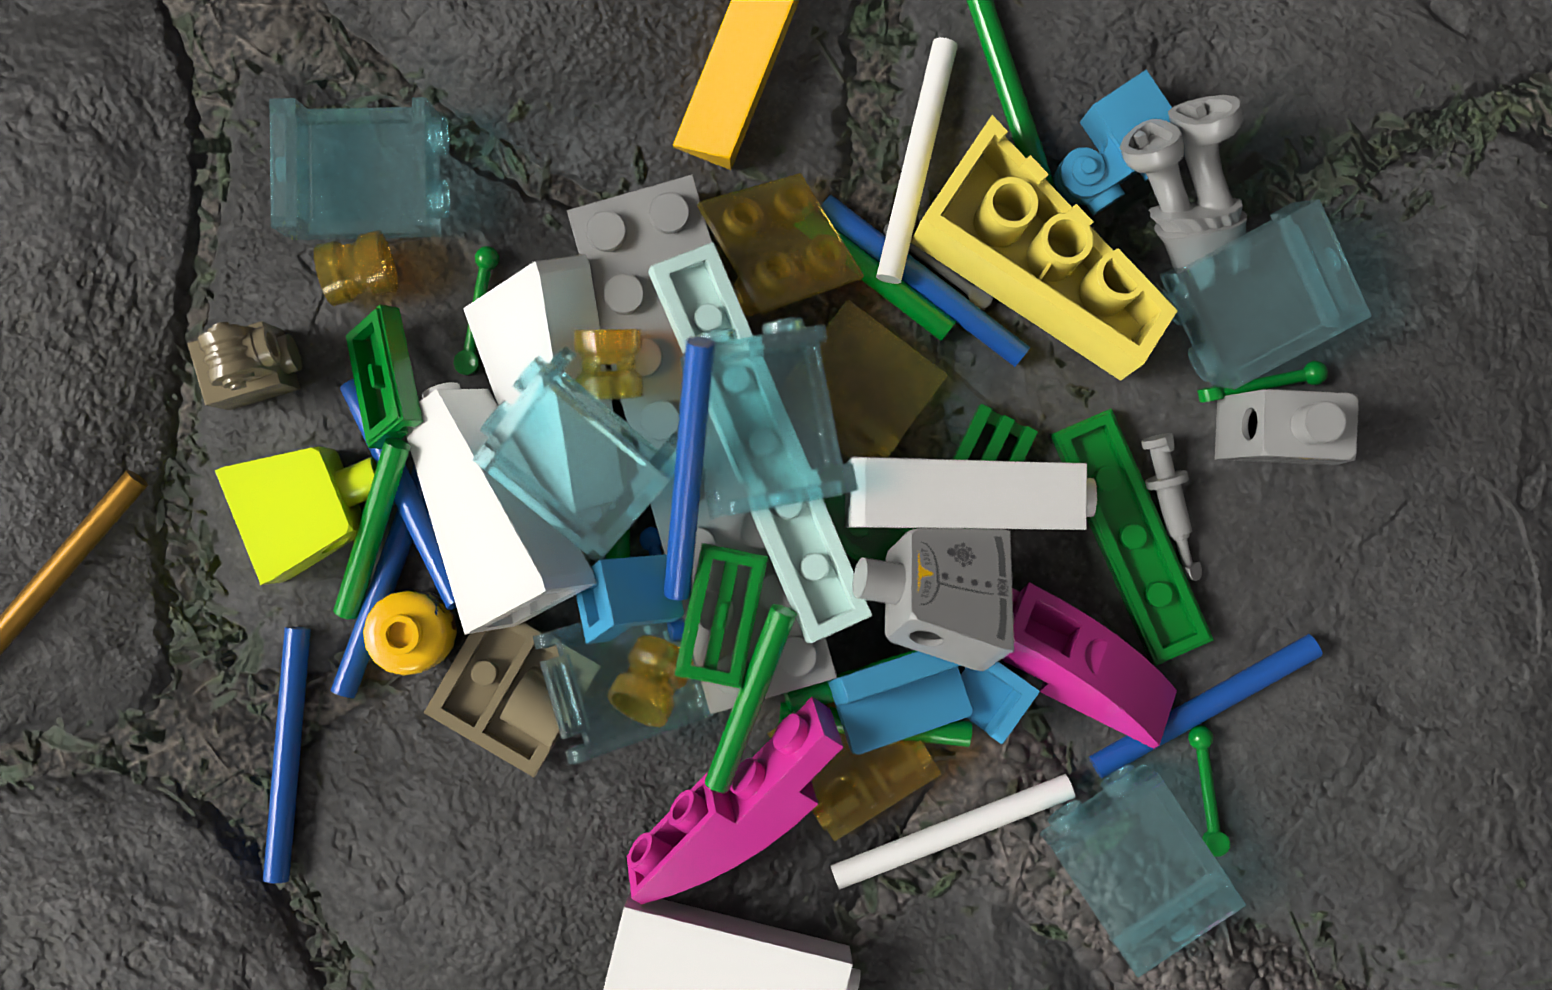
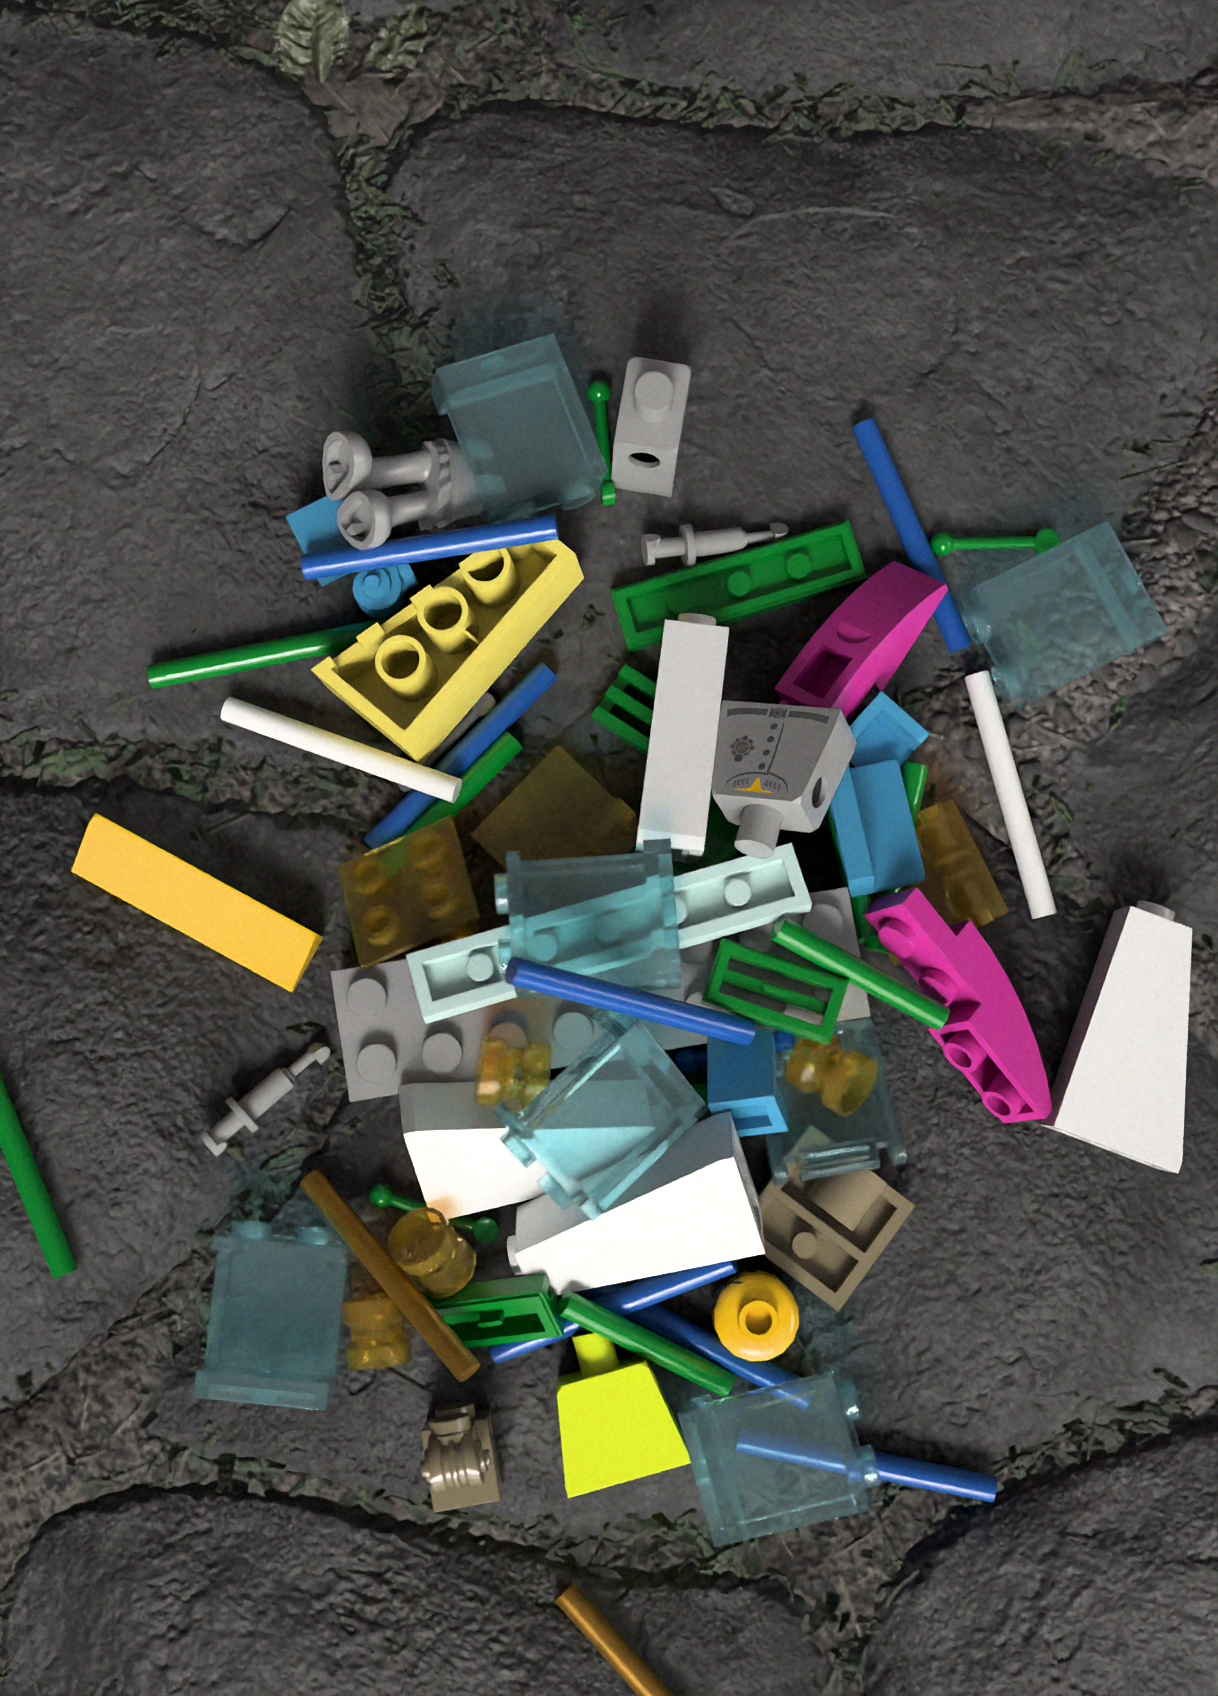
camera: 85 degrees left, 5 degrees down
none -> light grey piece [196,1042,330,1157]
none -> pearl gold bar [300,1169,480,1382]
none -> blue piece [301,513,559,580]
none -> clear yellow wheel [388,1207,476,1298]
none -> clear light blue panel [678,1363,881,1547]

